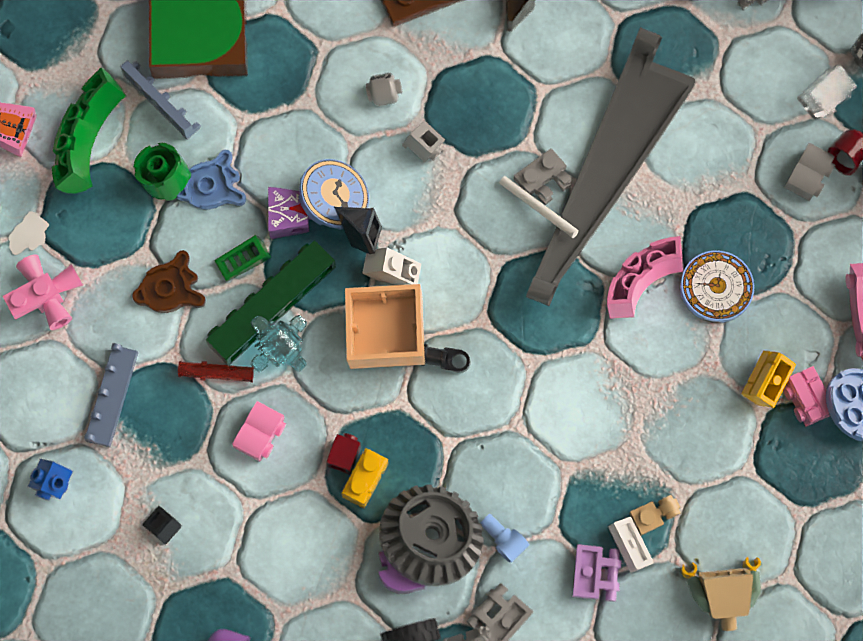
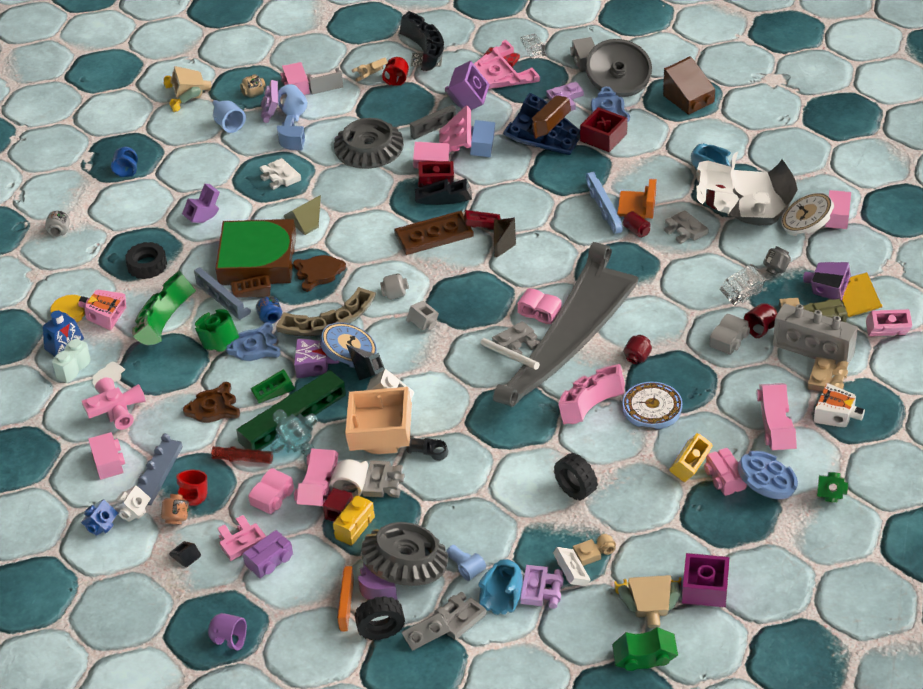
camera: 10 degrees right, 30 degrees down
none -> bright pink brick [88,432,125,480]
none -> white brick [114,485,151,522]
none -> black tyre [125,242,167,279]
none -> nougat head [161,494,189,525]
none -> red helmet [176,469,208,506]
none -> bright pink plate [218,515,266,561]
none -> reddish brown slope [231,275,271,298]
none -> medium lavender brick [243,530,293,578]
none -> blue head [256,296,282,324]
none -> dark tan brick [276,287,376,336]
none -> reddish brown tile [293,255,346,292]
none -> bright pink brick [294,449,339,506]
none -> white piece [329,459,368,498]
none -> orange tile [337,566,354,631]
none -> light grey plate [362,461,405,498]
none -> dark azure hair [478,559,523,615]
none -> bright pink brick [518,288,561,324]
none -> black tyre [554,453,598,501]
none -> dark red head [623,335,652,364]
none -> magenta brick [682,553,730,608]

